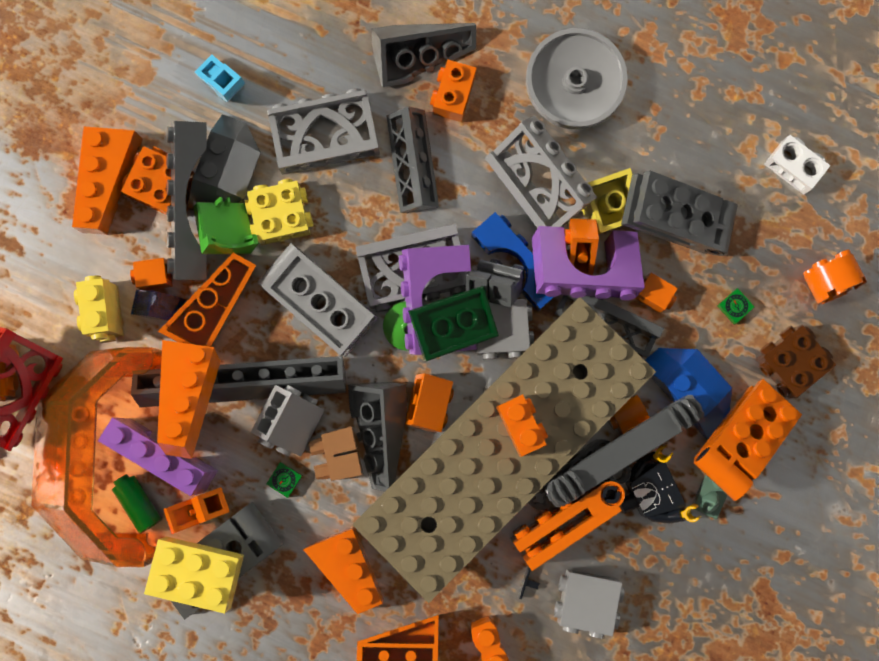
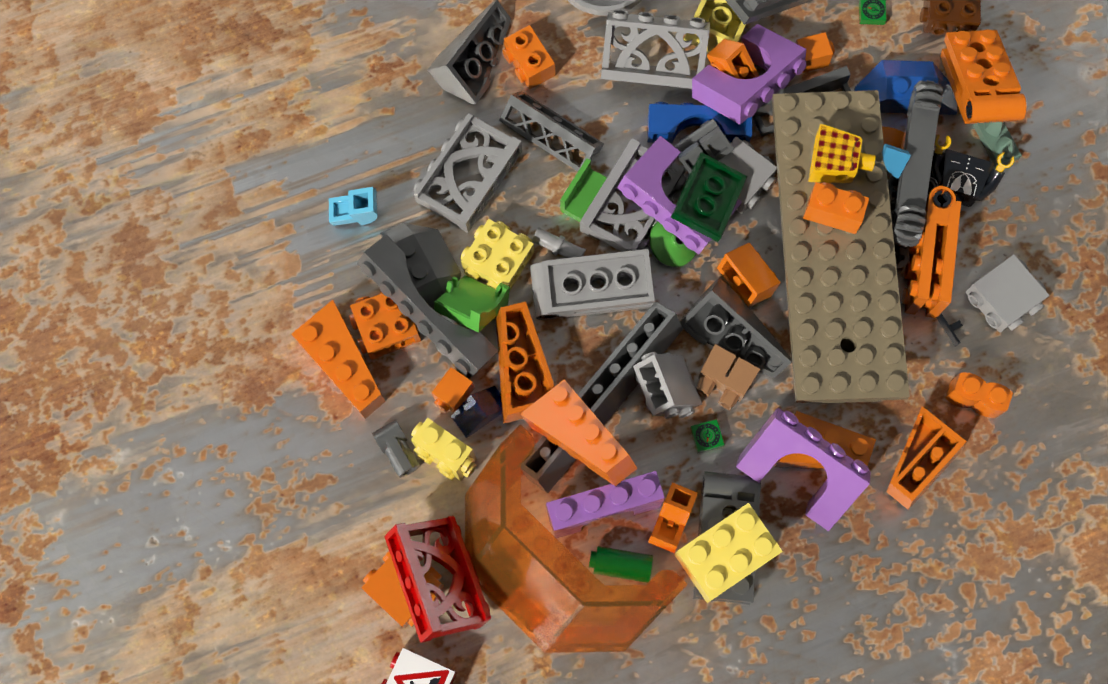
camera: 40 degrees left, 10 degrees down
none -> dark grey piece [372,419,420,478]
none -> light grey pin [532,227,586,258]
none -> bright green panel [560,158,607,222]
none -> medium lavender arch [736,408,871,531]
none -> yellow torso [808,124,876,183]
none -> dark azure tile [882,144,911,179]

